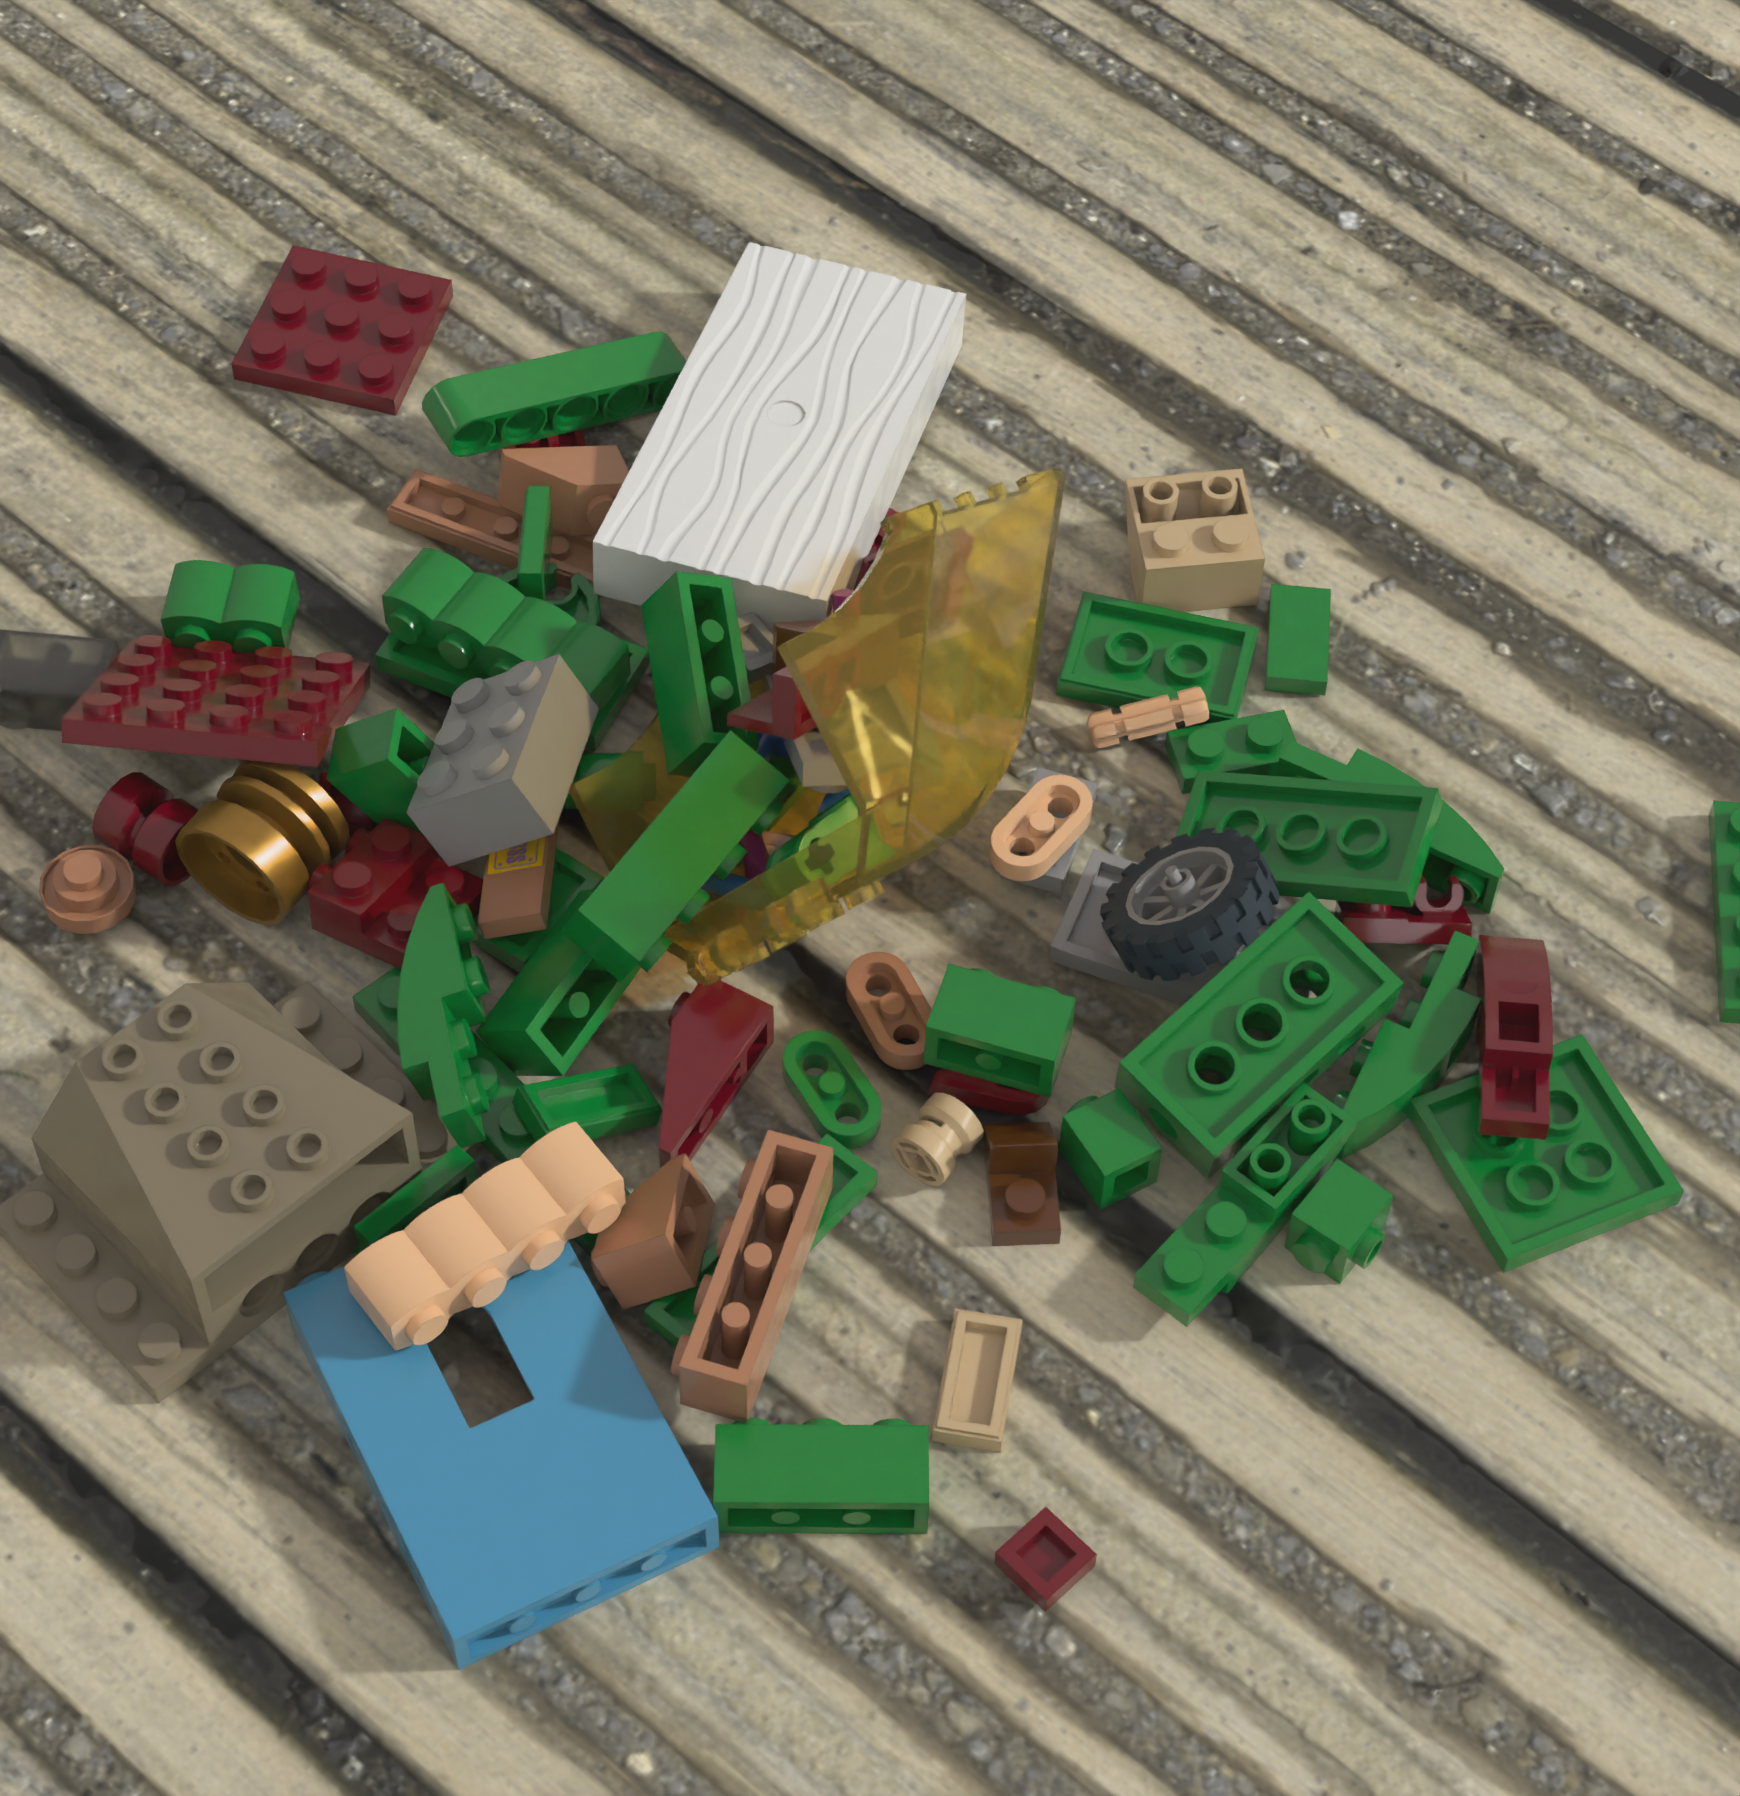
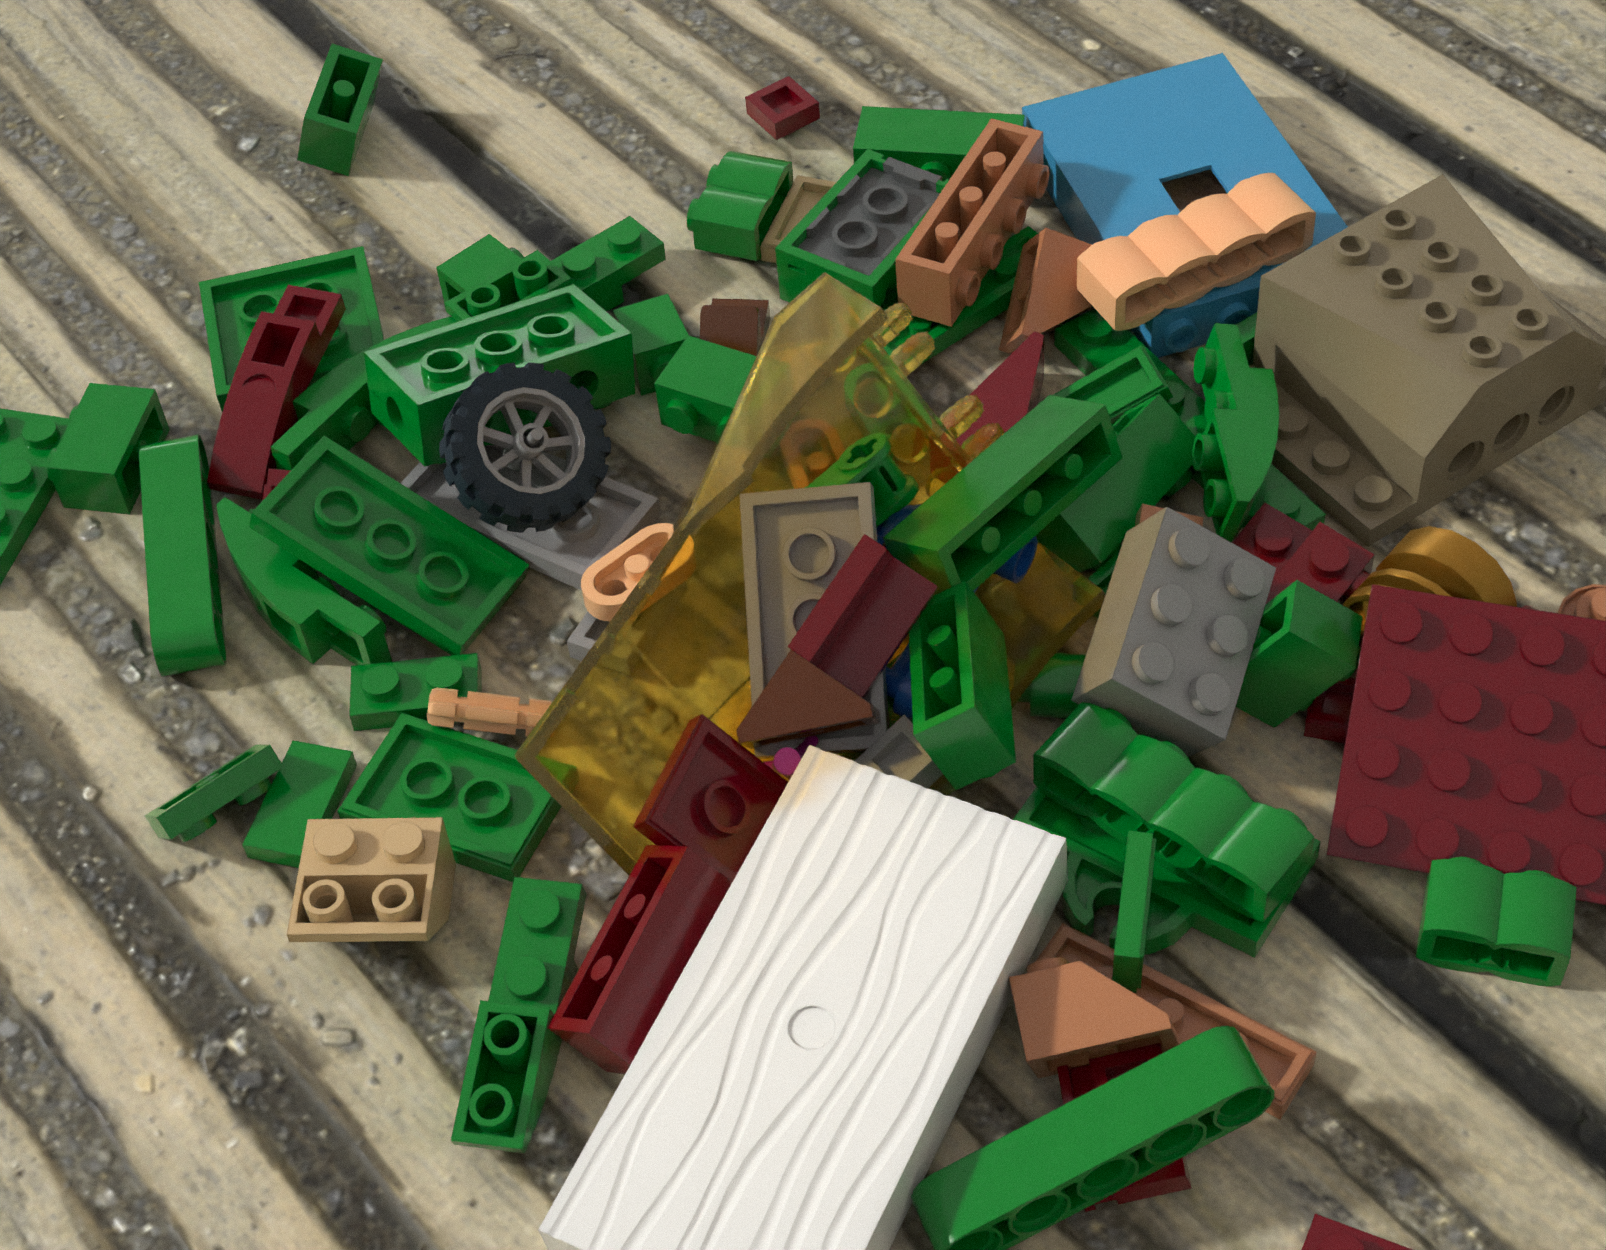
camera: 165 degrees left, 5 degrees down
none -> green brick [47,383,170,515]
none -> green beam [139,434,227,677]
none -> green plate [145,745,284,842]
none -> green brick [297,43,383,176]
none -> green slope [451,877,587,1153]
none -> dark red brick [547,845,732,1075]
none -> green brick [687,151,793,261]
none -> piece [775,149,949,332]

